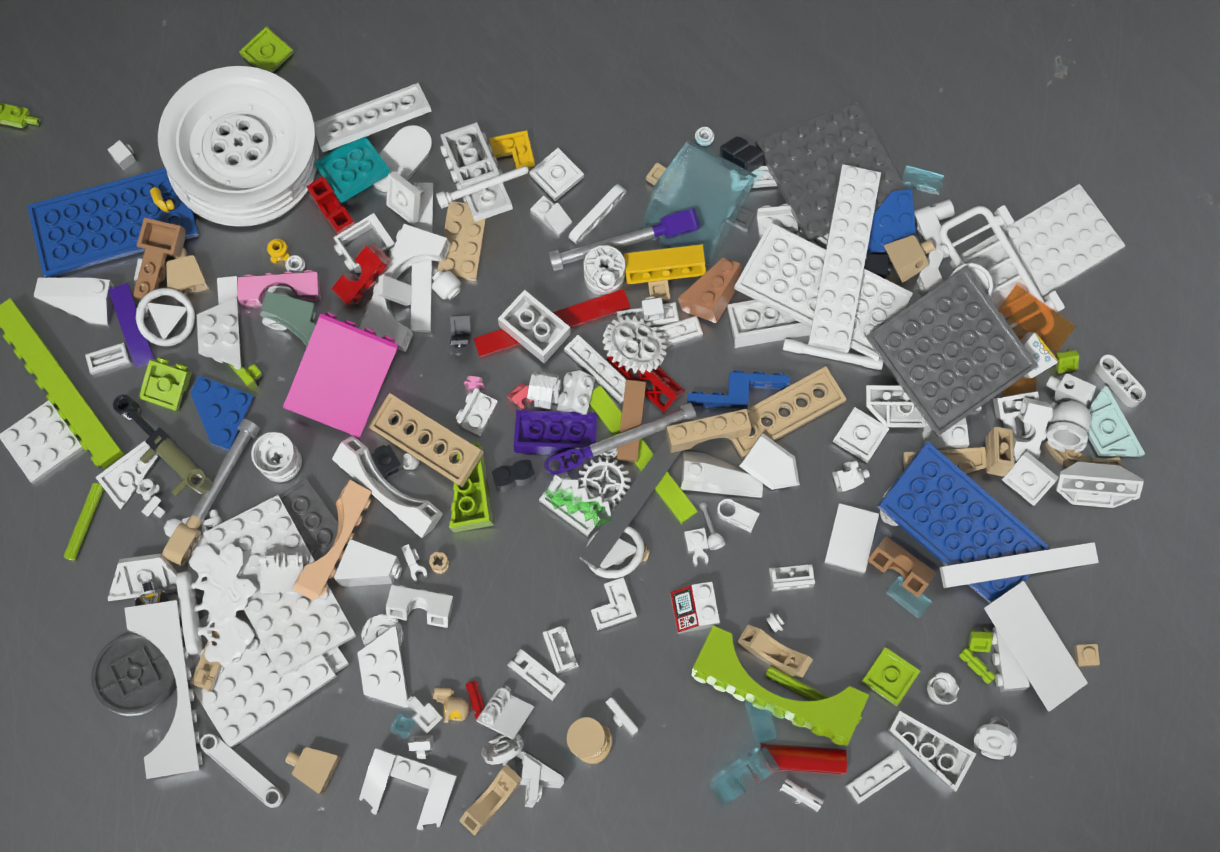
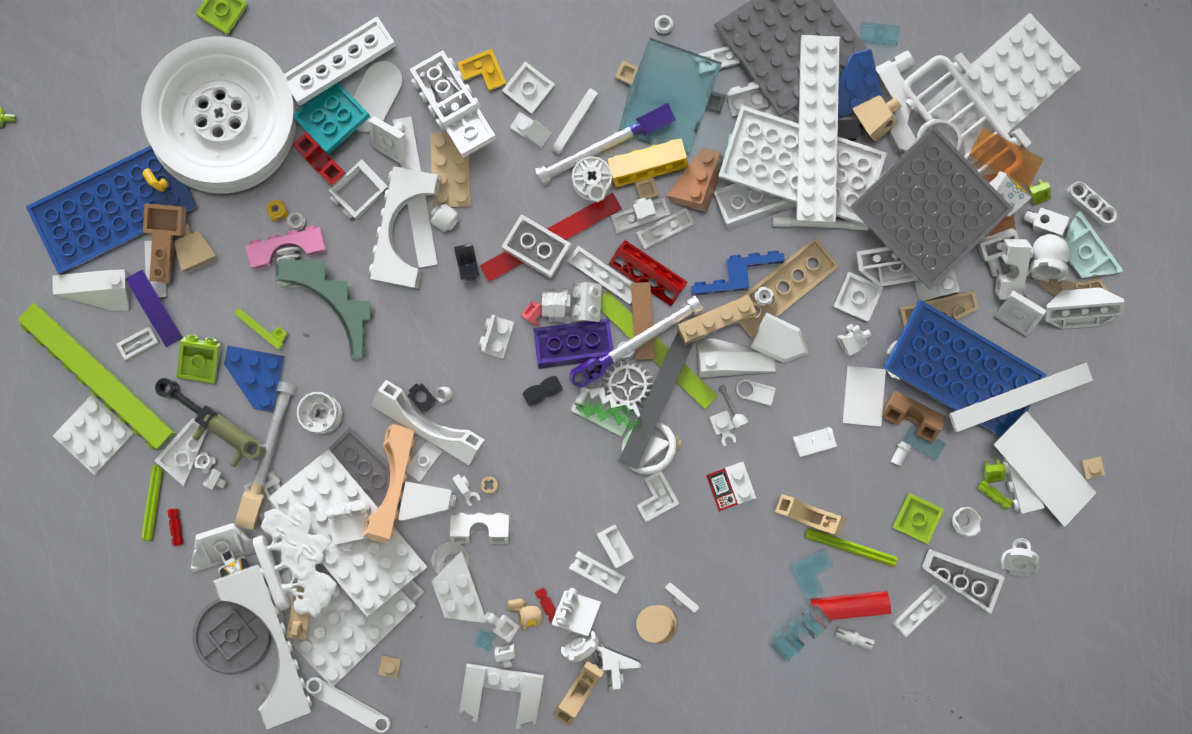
camera: 10 degrees left, 10 degrees up
white plate [107,140,136,171] -> none
white piece [136,288,195,346] -> none
white tile [164,518,183,538] -> none
white wing [197,298,241,369] -> none
white tile [217,276,241,316] -> none
windscreen [283,312,398,438] -> none
tan torso [285,747,341,795] -> none
red arch [331,244,391,305] -> none
tan plate [368,393,484,487] -> none
white tile [378,275,412,306] -> none
white piece [436,166,529,209] -> none
lime wedge [449,441,494,533] -> none
bright pink plate [464,376,484,391] -> none
white gear [602,316,667,374] -> none
lime arch [691,625,869,746] -> none
black brick [719,136,764,175] -> none
white plate [766,612,785,632] -> none
tan brick [985,427,1015,476] -> none
none -> red axle [167,508,183,546]
none -> tan plate [378,655,401,678]
none -> white plate [405,440,443,482]
none -> white plate [755,287,774,306]
none -> white pin [890,441,911,467]

